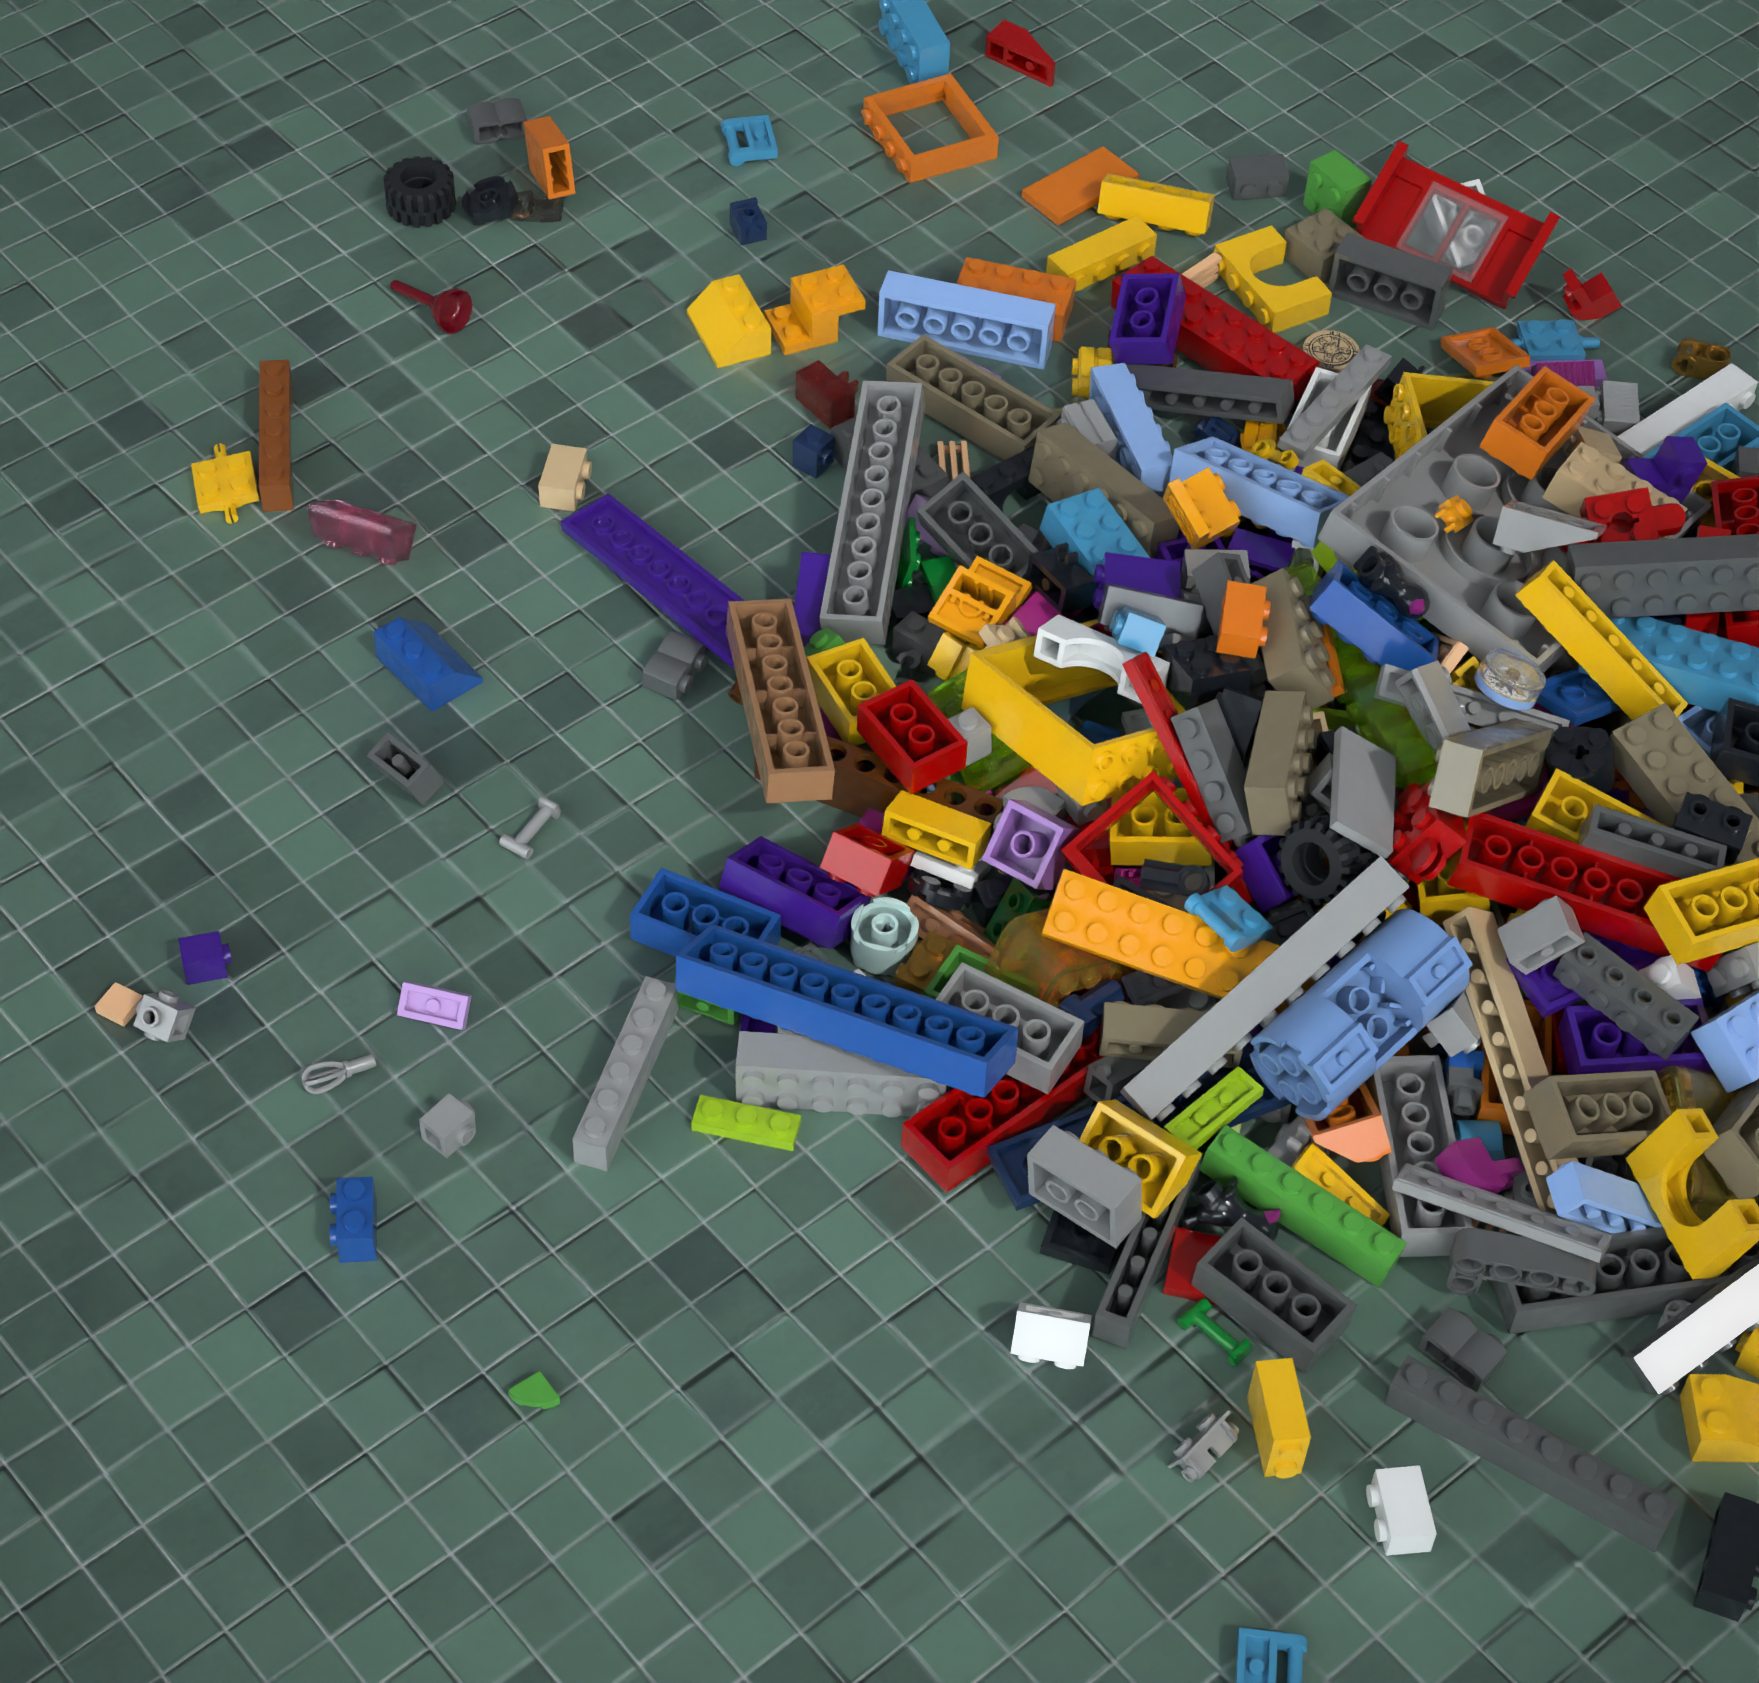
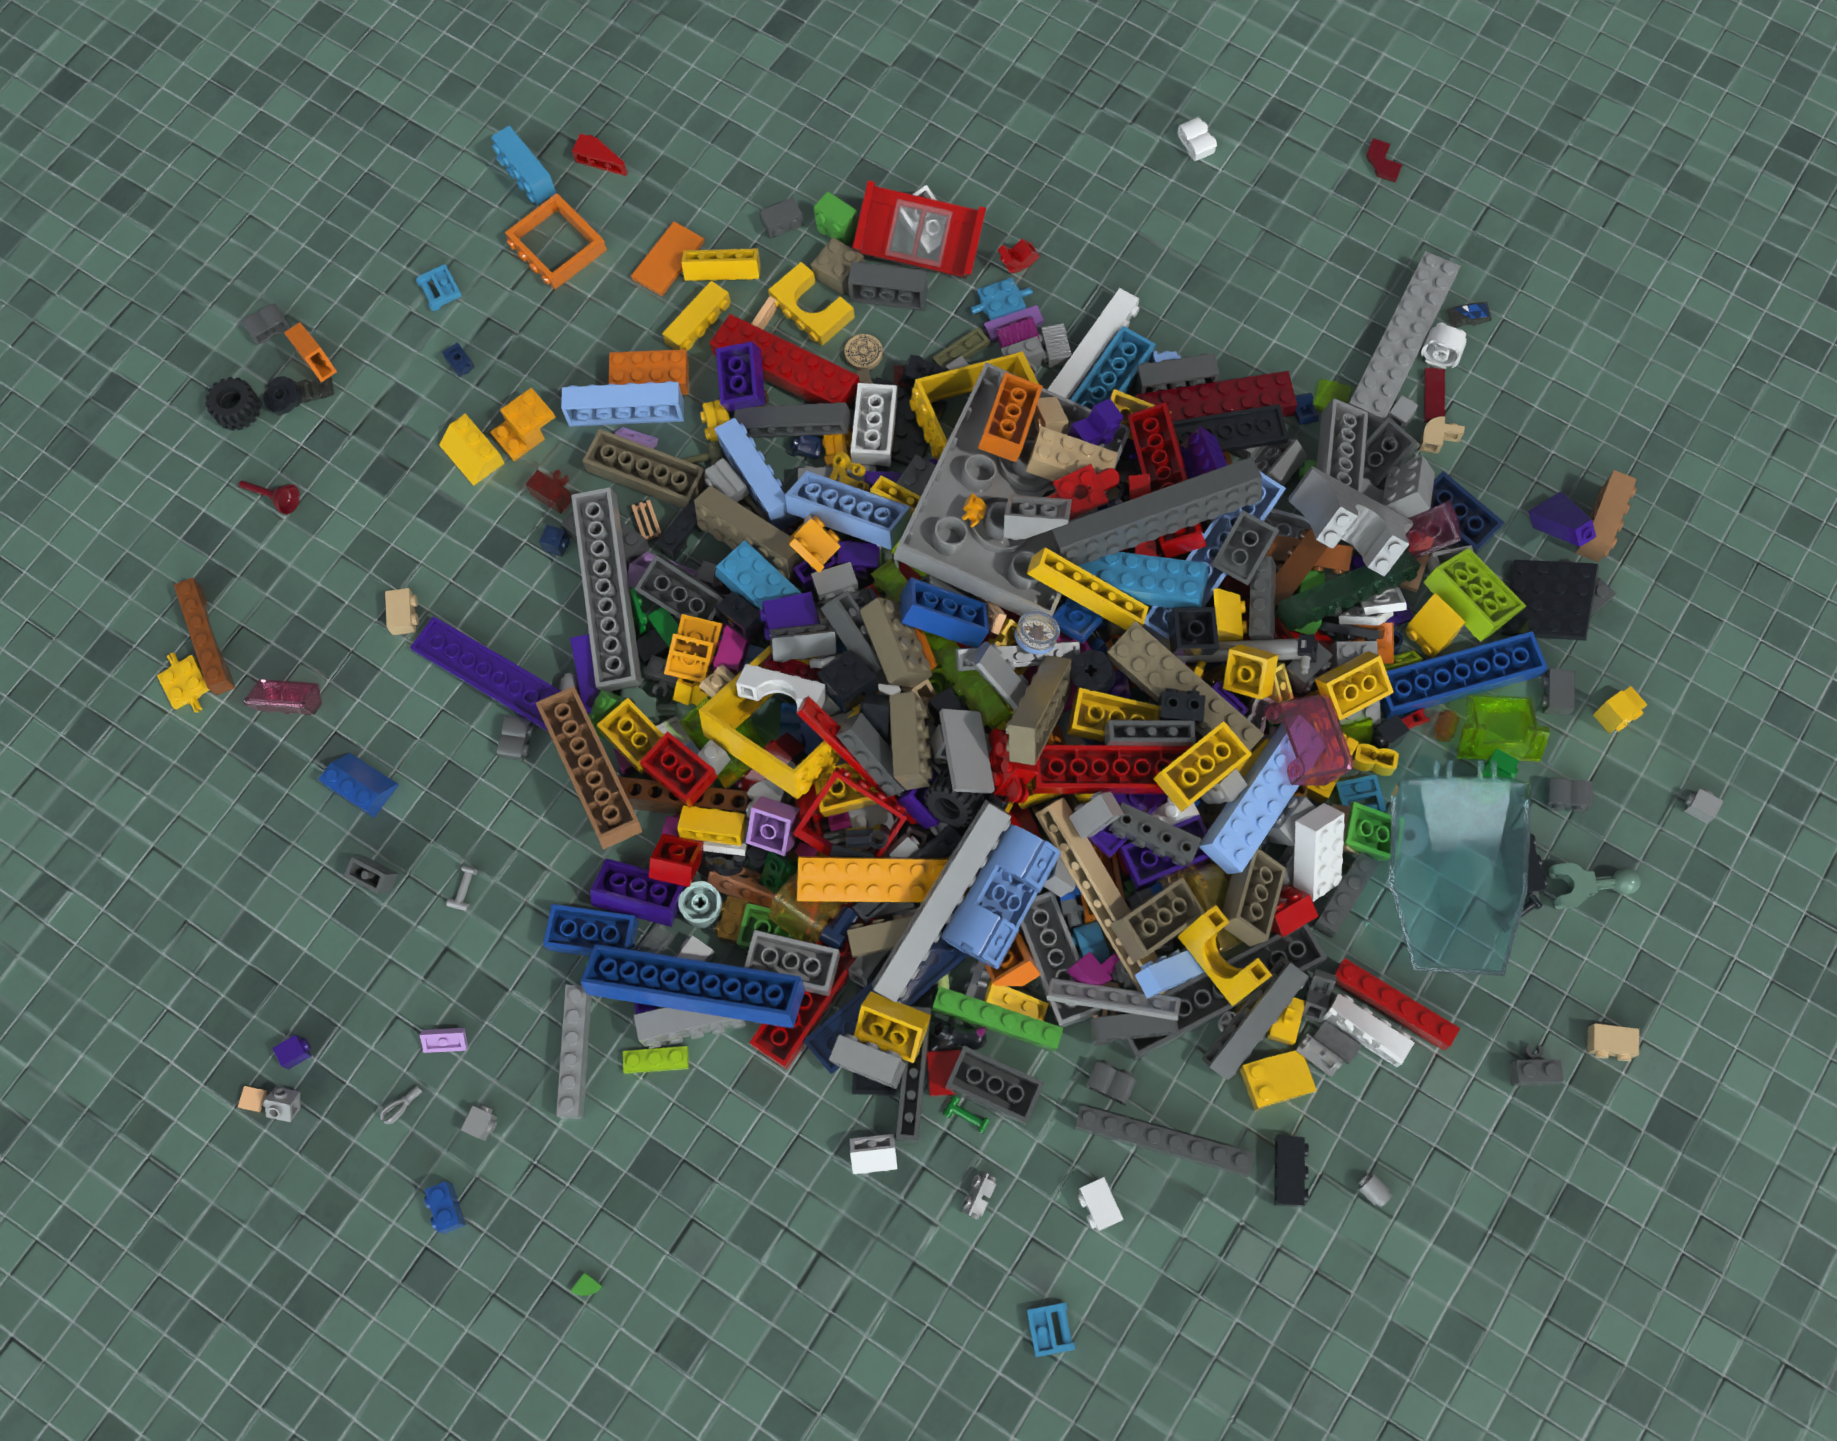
camera: 10 degrees left, 20 degrees up
brick [1109,604,1167,657] -> none
lime plate [1164,1066,1264,1150] -> none
dark azure plate [1184,885,1274,952] -> none
orange brick [1216,580,1271,659] -> none
yellow brick [1247,1358,1311,1479] -> none
light grey plate [1277,344,1392,460] -> none
black animal [1353,546,1430,619] -> none
orange plate [1441,327,1530,378] -> none
pearl gold piece [1671,338,1731,380] -> none

